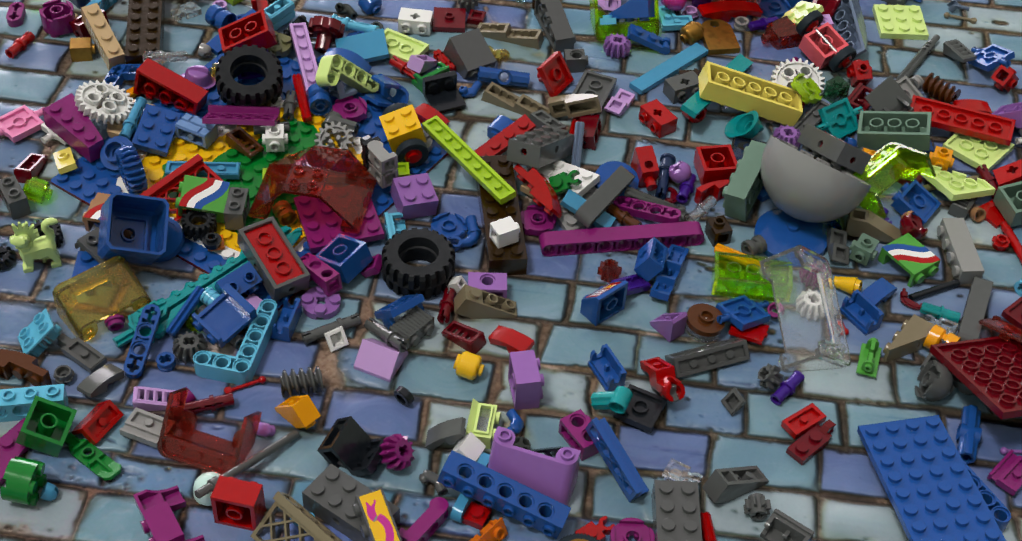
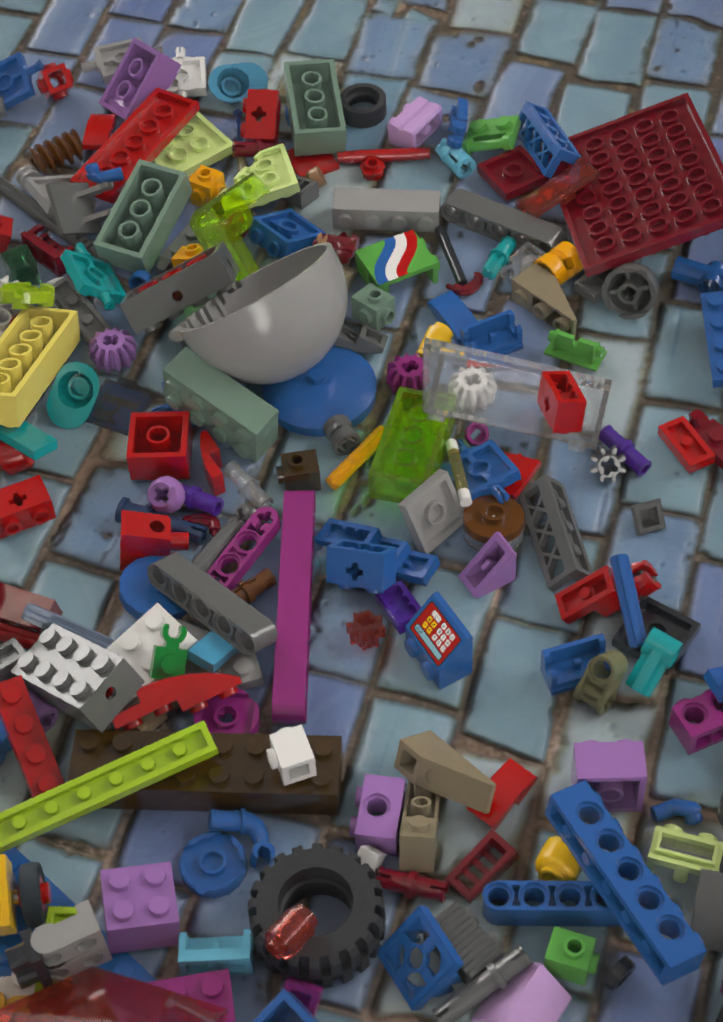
camera: 75 degrees left, 5 degrees up
none -> blue arm [85,162,124,184]
none -> clear red brick [264,904,318,960]
none -> dark tan slope [394,730,496,814]
none -> light grey plate [398,469,464,554]
none -> bar [445,439,472,507]
none -> blue beam [482,880,651,927]
none -> red brick [537,371,587,434]
none -> bright green brick [544,926,601,986]
none -> blue brick [545,780,707,986]
none -> olive piece [573,650,628,716]
none -> blue axle [610,554,647,648]

